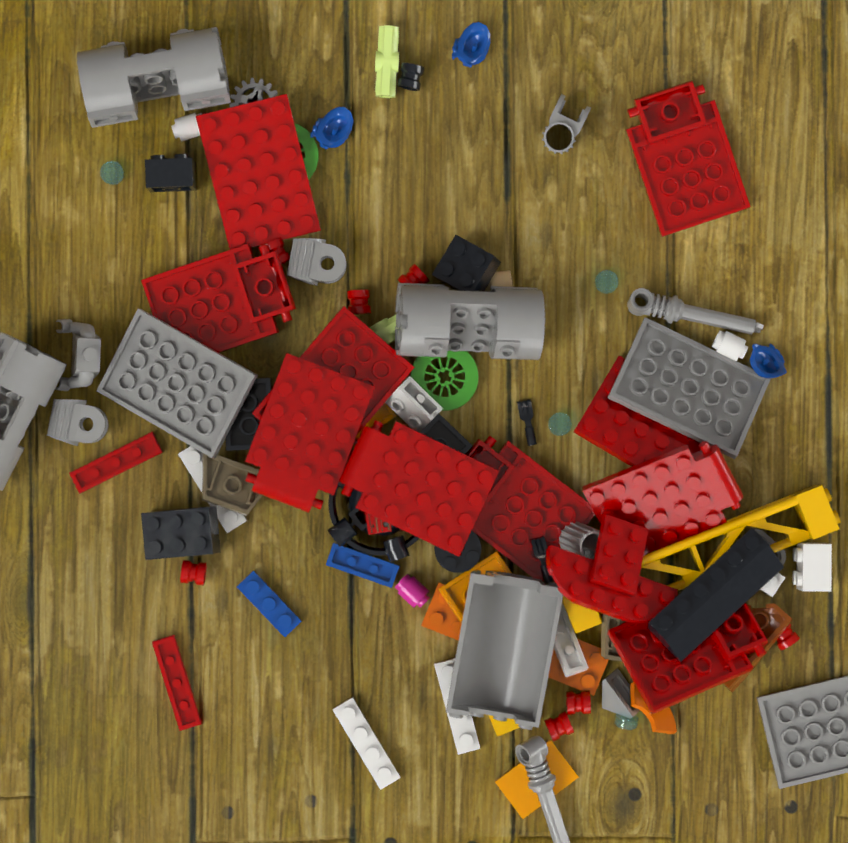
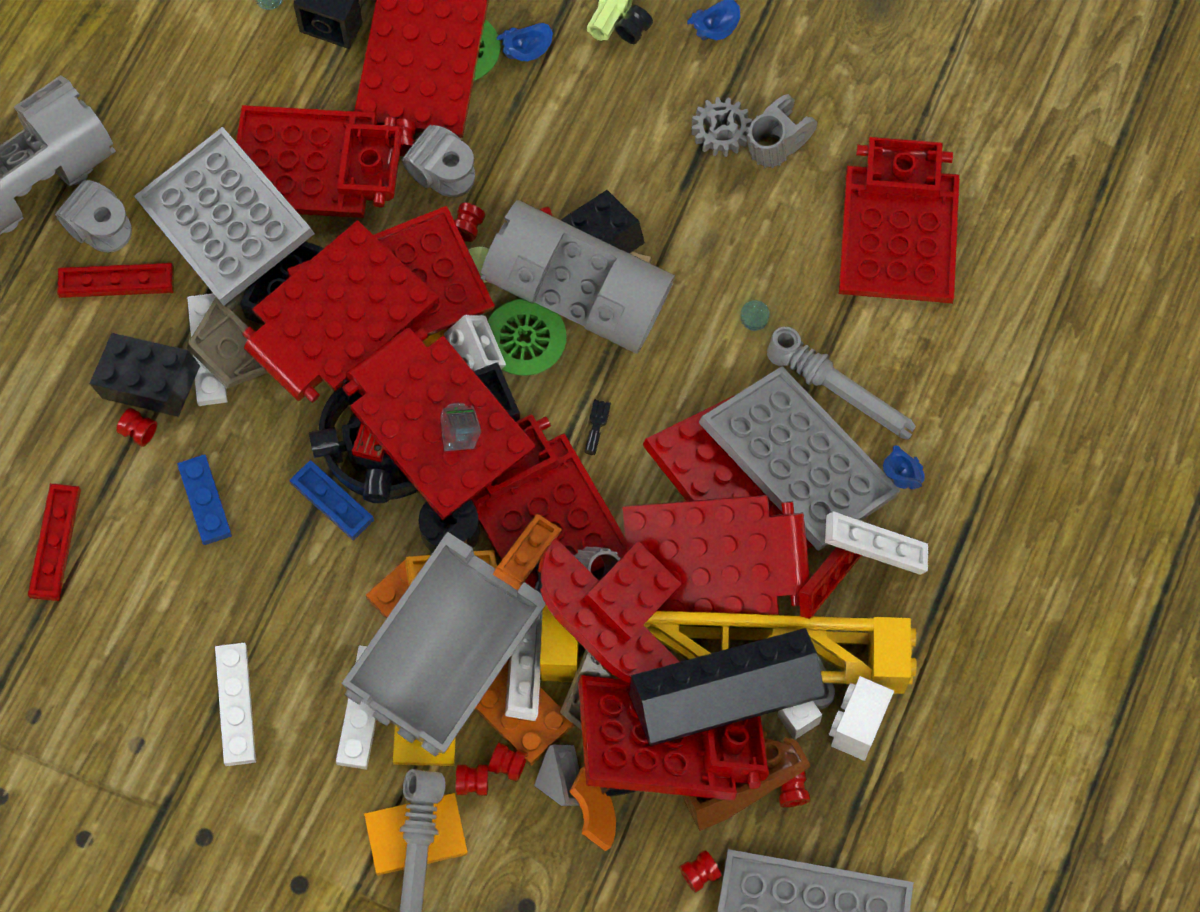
camera: 25 degrees right, 20 degrees down
light grey torso [55,319,101,391] -> none
dark pink brick [395,574,430,608] -> none
clear light blue tile [548,413,572,436] -> none
clear light blue tile [614,714,639,730] -> none
white brick [712,331,748,361] -> none
none -> clear light blue slope [440,403,481,451]
none -> orange tile [493,514,562,591]
none -> red wheel [679,850,722,893]
none -> light grey gear [691,97,752,157]
none -> red tile [799,547,862,619]
none -> white plate [825,511,928,575]

